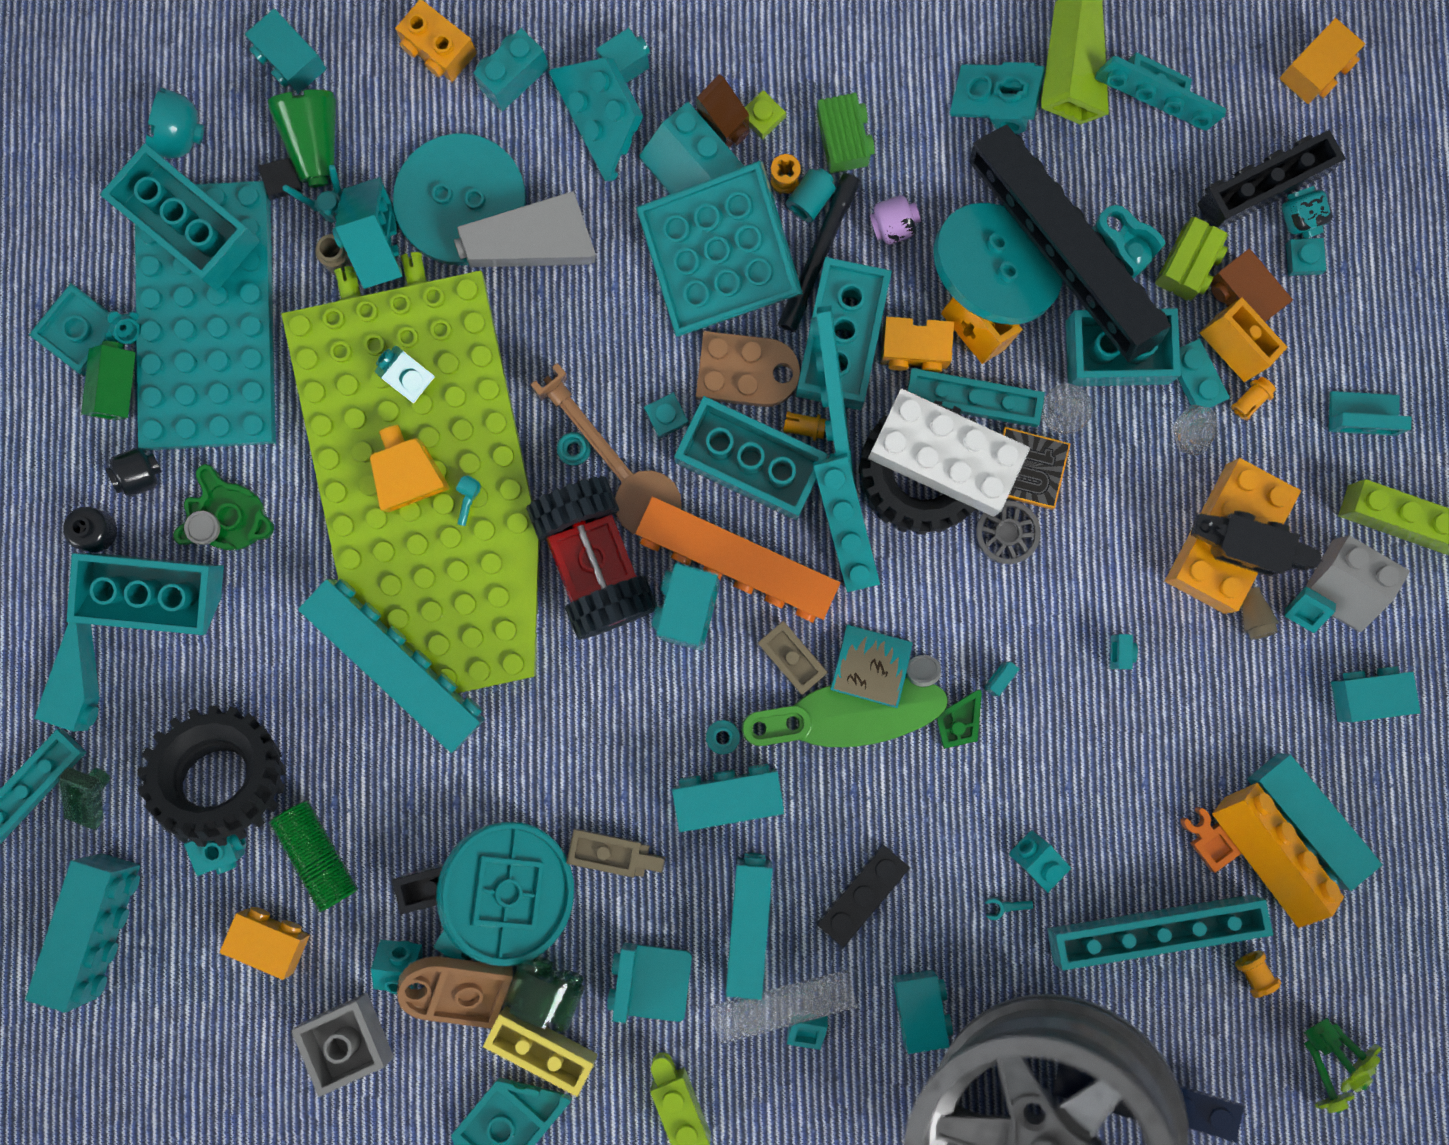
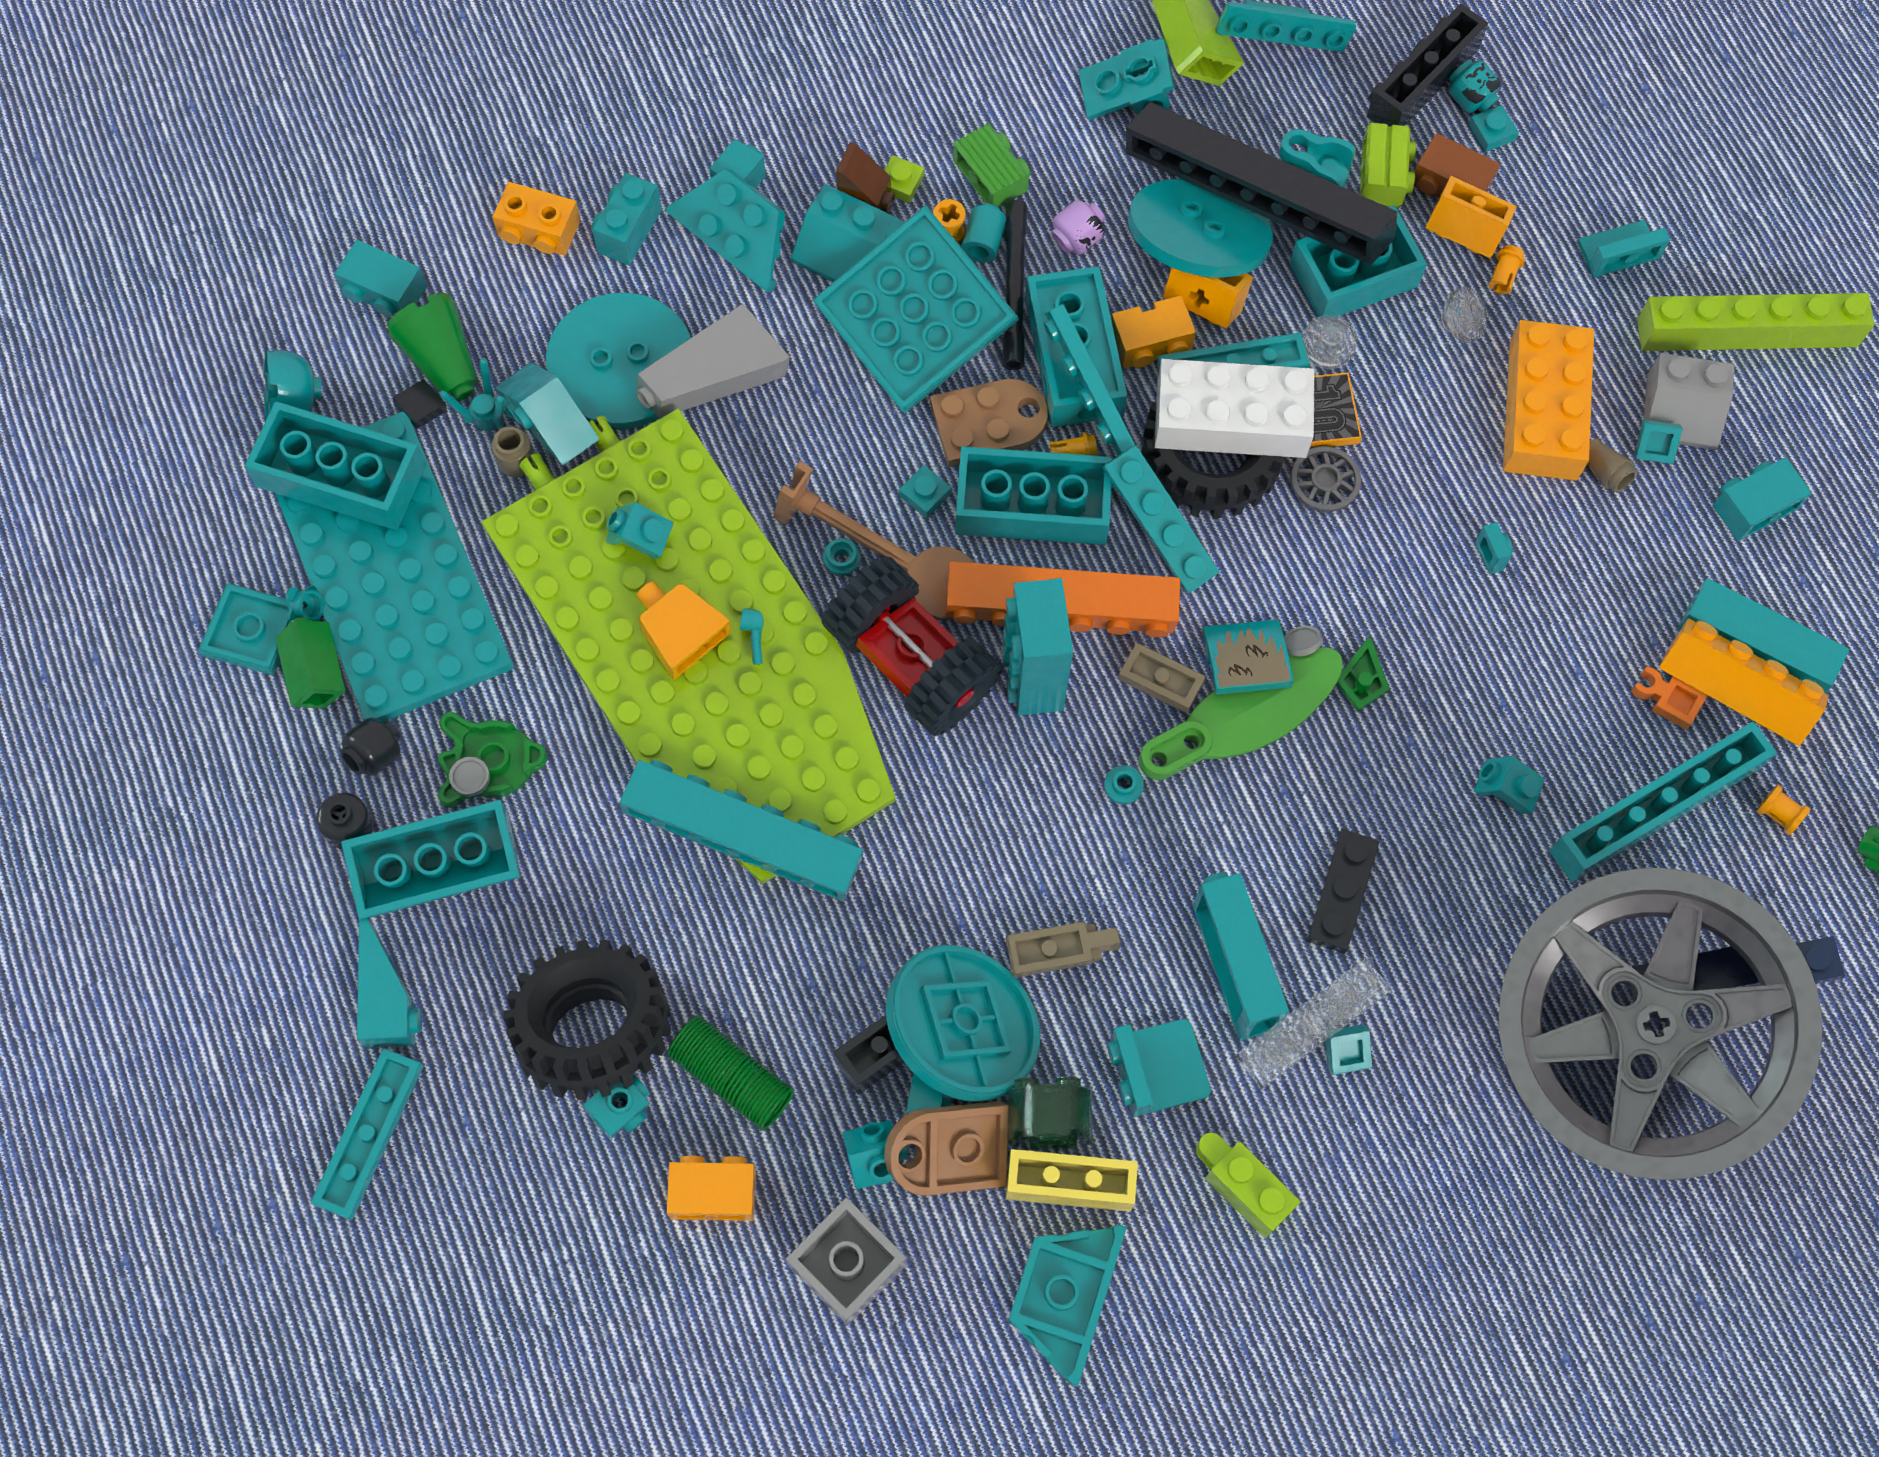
camera: 30 degrees left, 15 degrees down
teal brick [25,853,140,1013] -> none
clear green tile [59,767,110,830] -> none
teal brick [672,763,785,832] -> none
teal brick [892,970,954,1054] -> none
teal tile [984,661,1020,696] -> none
teal hand [985,896,1033,920] -> none
teal plate [1177,338,1230,415] -> none
black hinge [1191,511,1322,576] -> none

